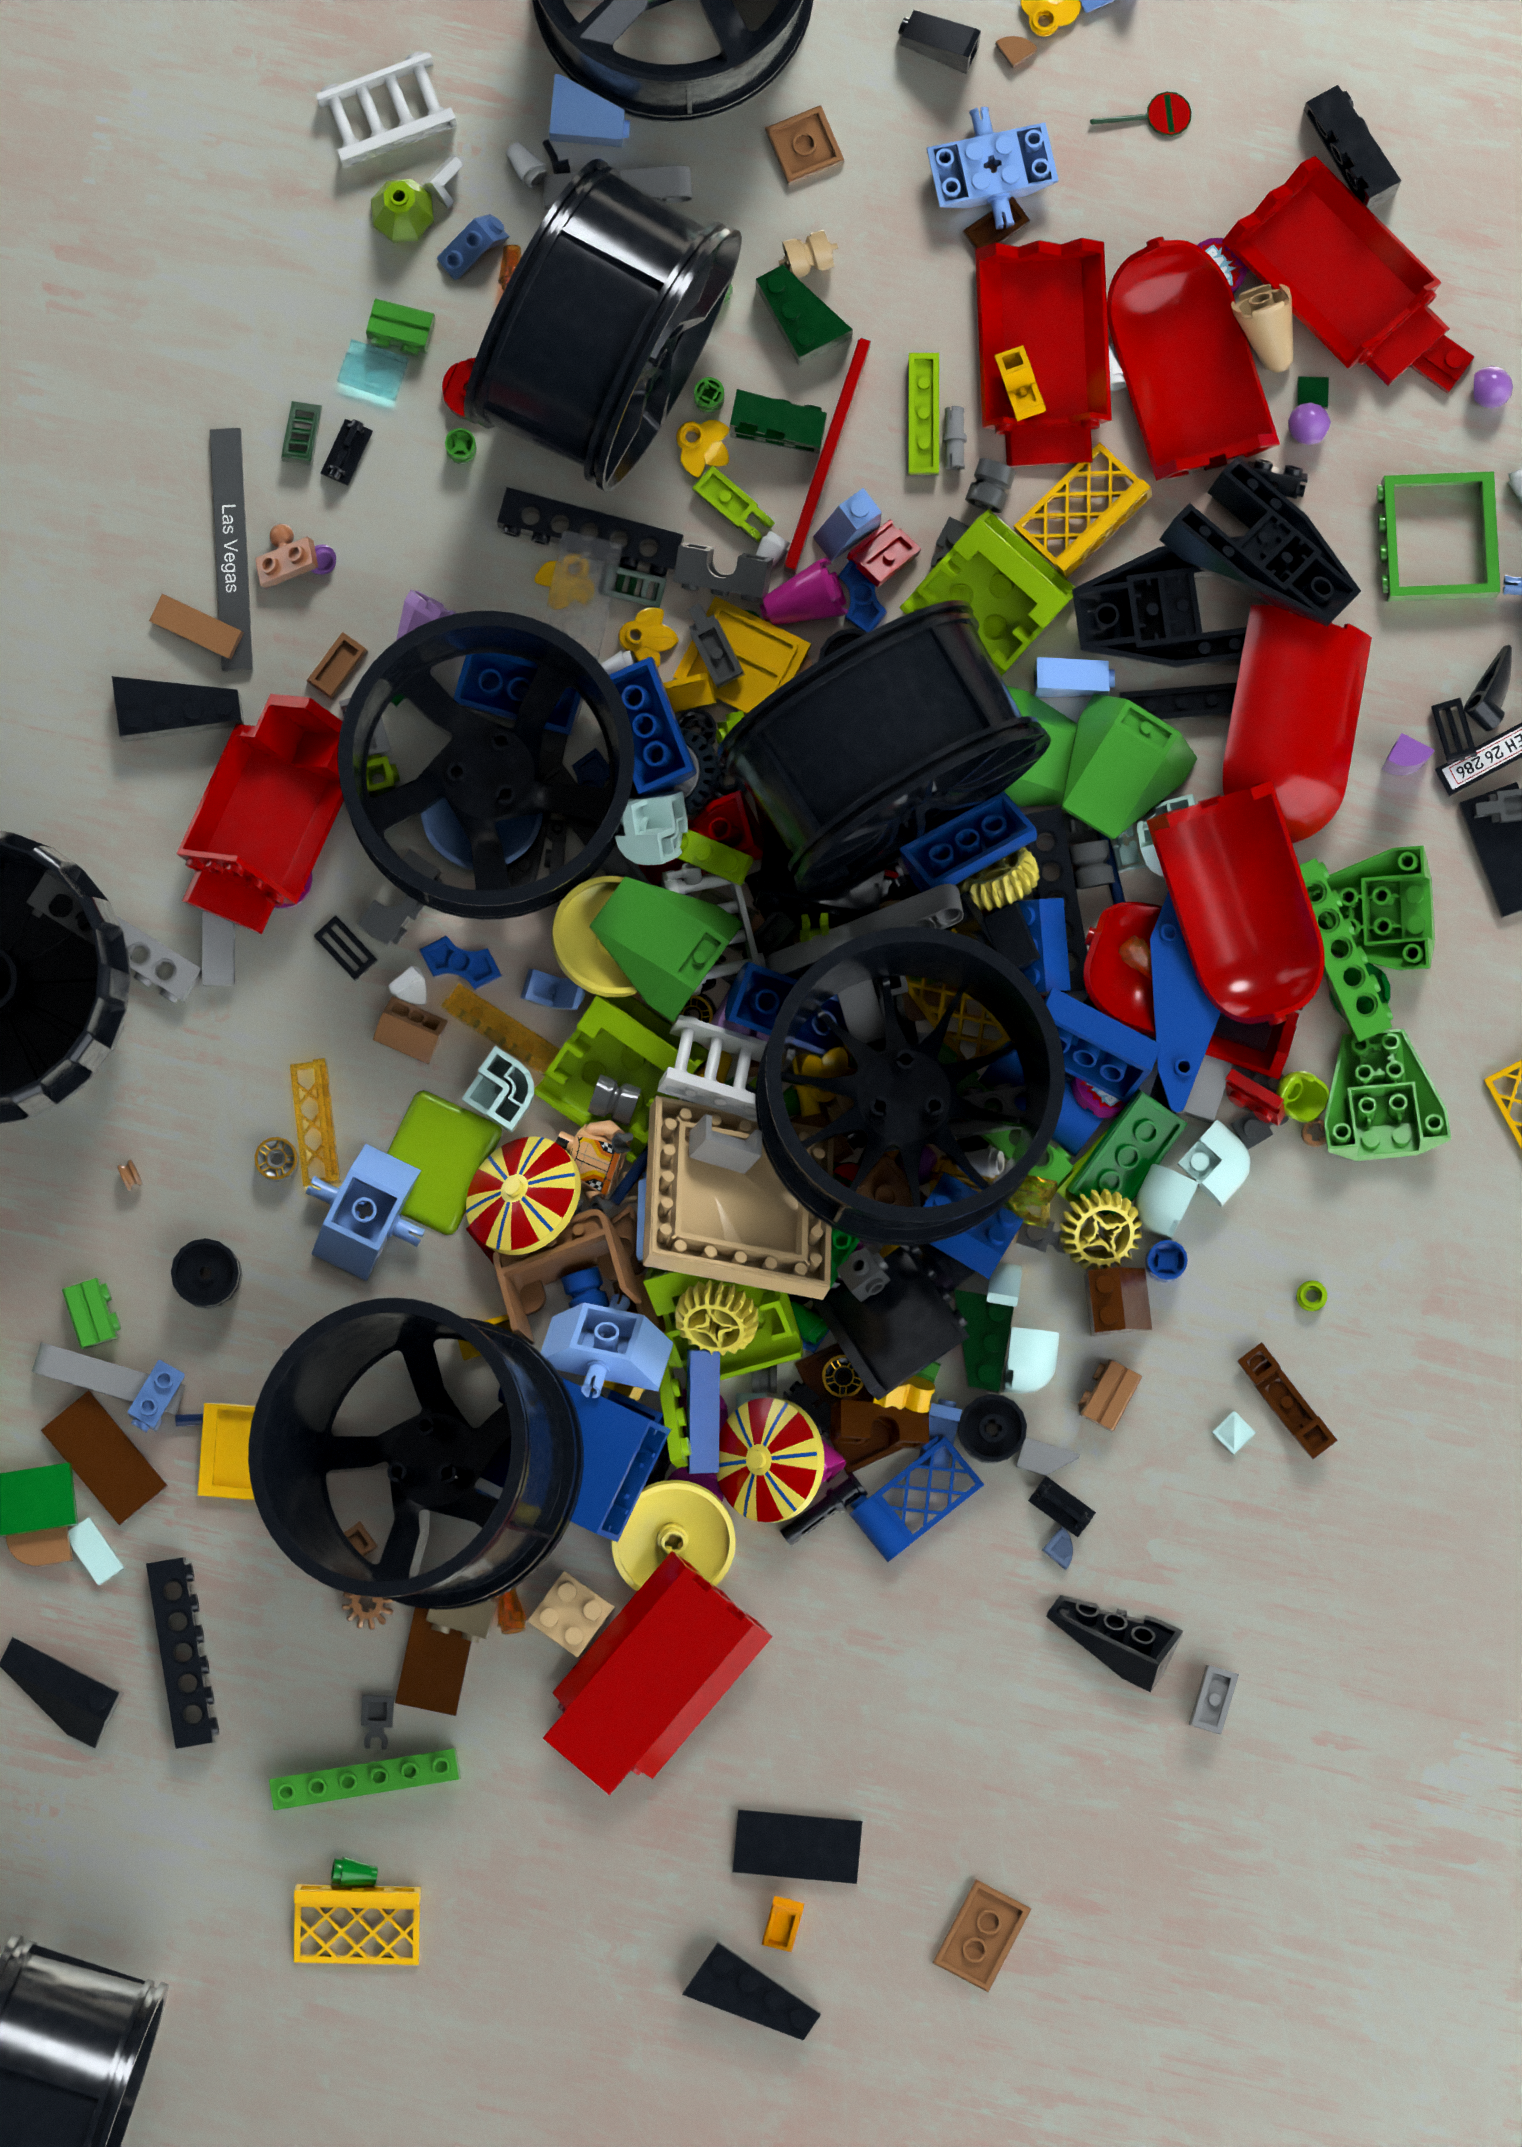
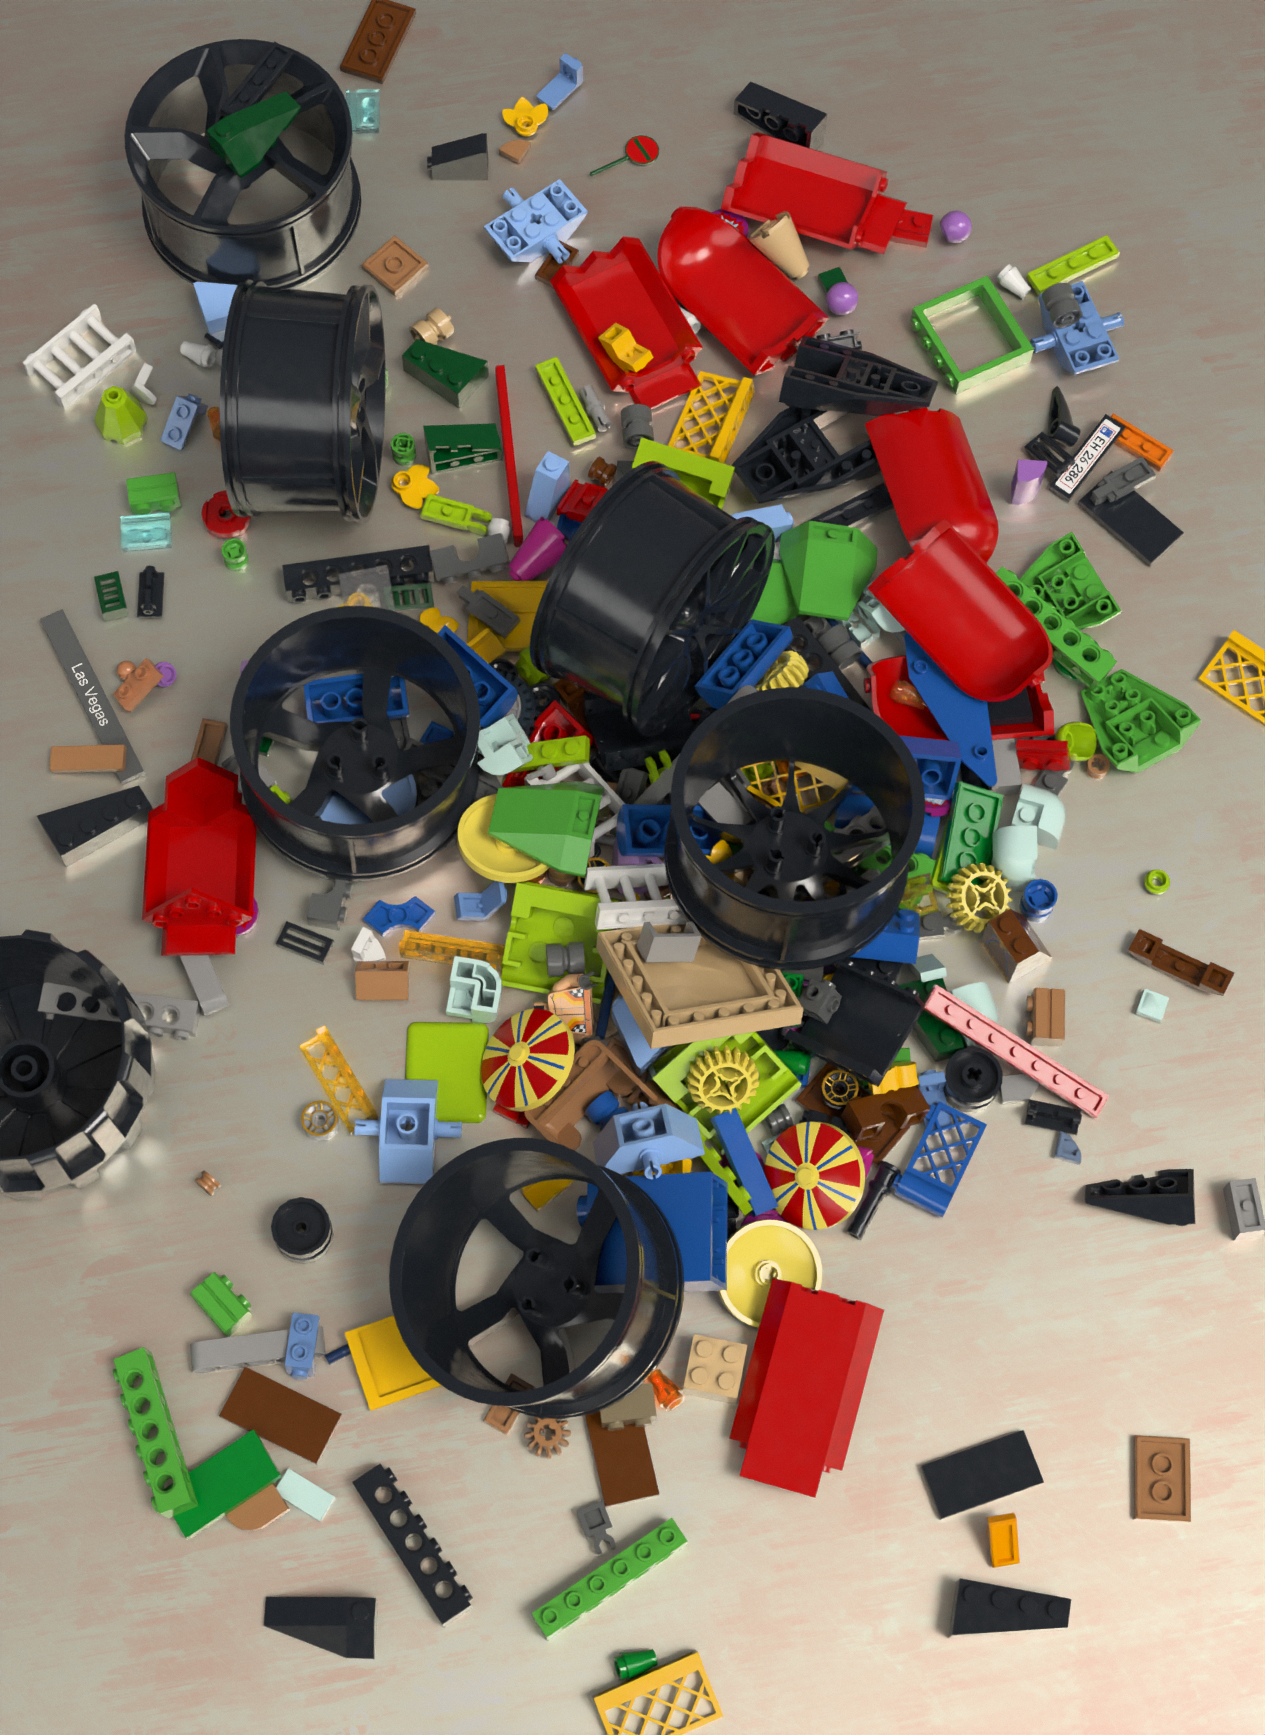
camera: 25 degrees left, 15 degrees down
none -> reddish brown wheel [588,456,617,487]
none -> tile [924,985,1109,1118]

